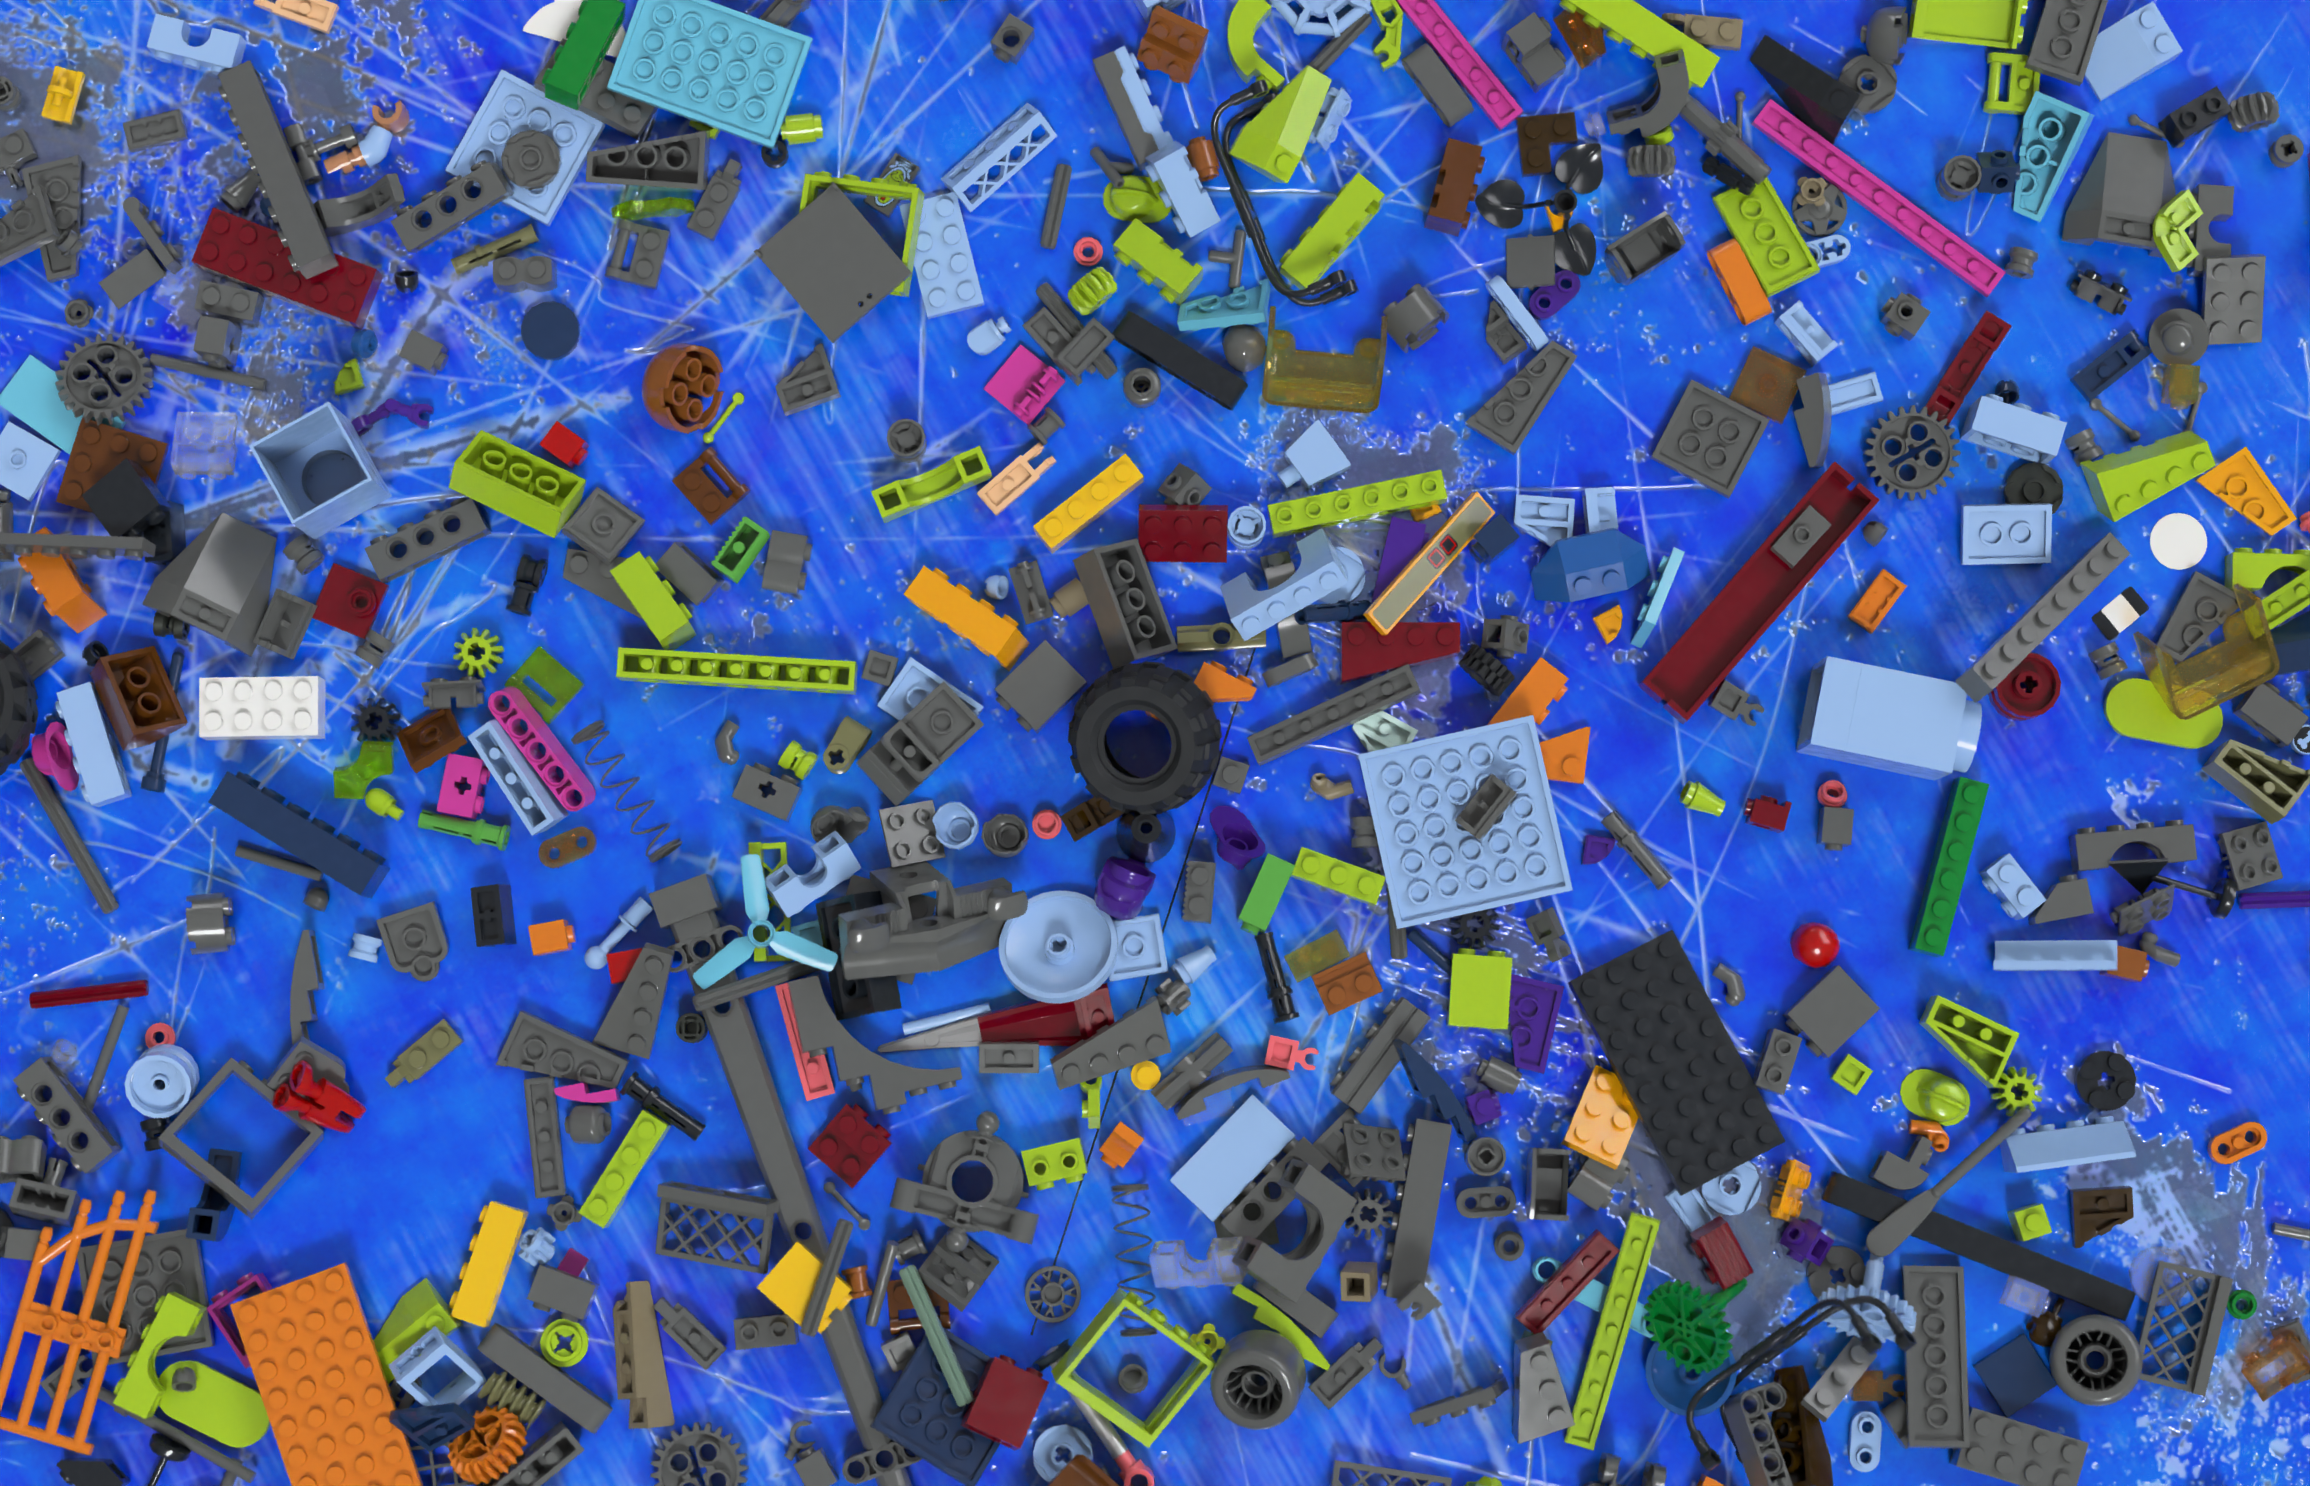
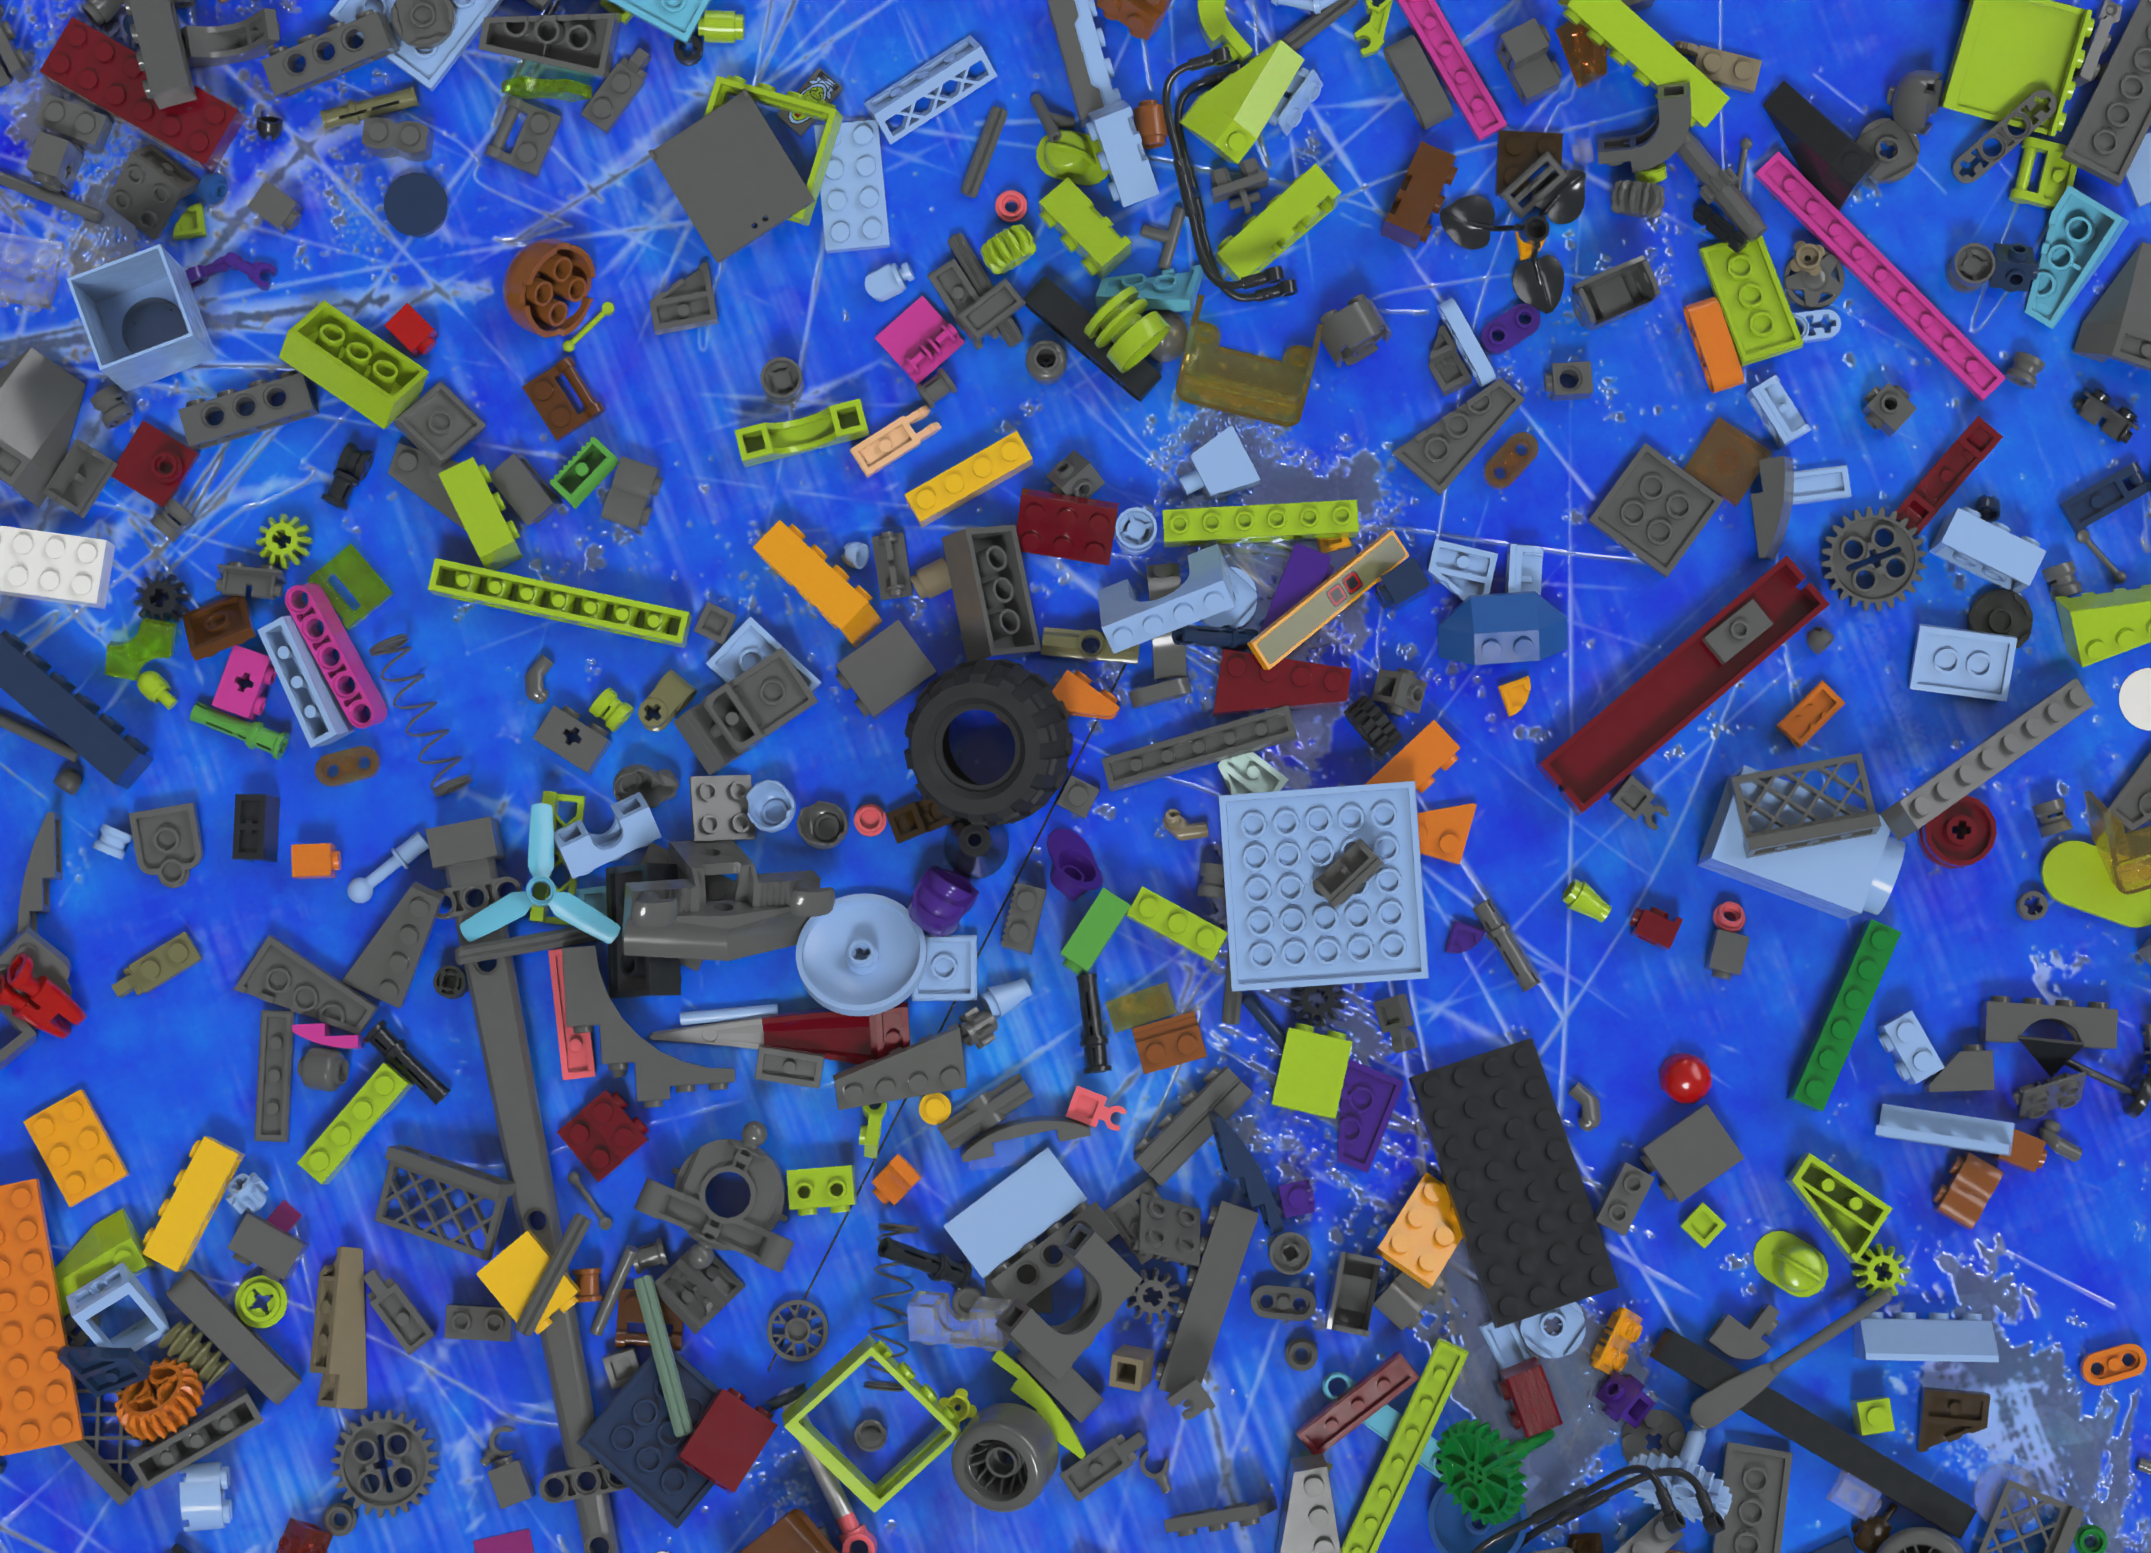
camera: 10 degrees right, 0 degrees up
dark grey plate [547,1195,582,1231] -> none
red brick [606,948,643,985] -> none
light blue plate [1033,1424,1093,1483] -> none
dark grey brick [1476,1056,1522,1095] -> none
dark grey piece [1506,234,1555,290] -> none
medium azure wing [1631,547,1685,648] -> none
orange arm [1909,1119,1949,1152] -> none
black plate [2074,1051,2136,1111] -> none
sticker [2092,587,2149,640] -> none
none -> light orange plate [23,1089,130,1207]
none -> dark grey bracket [106,144,200,240]
none -> black pin [878,1236,972,1290]
none -> dark grey tile [952,1286,985,1320]
none -> lime wheel [1084,286,1171,373]
none -> dark grey hips [1210,157,1269,215]
none -> clear orange plate [1484,432,1539,490]
none -> dark grey tile [1498,151,1568,219]
none -> dark grey brick [1544,361,1593,401]
none -> dark grey fence [1730,753,1881,858]
none -> dark orange brick [1932,1152,2004,1230]
none -> dark grey beam [1951,90,2057,184]
none -> dark grey bush [2016,891,2048,921]

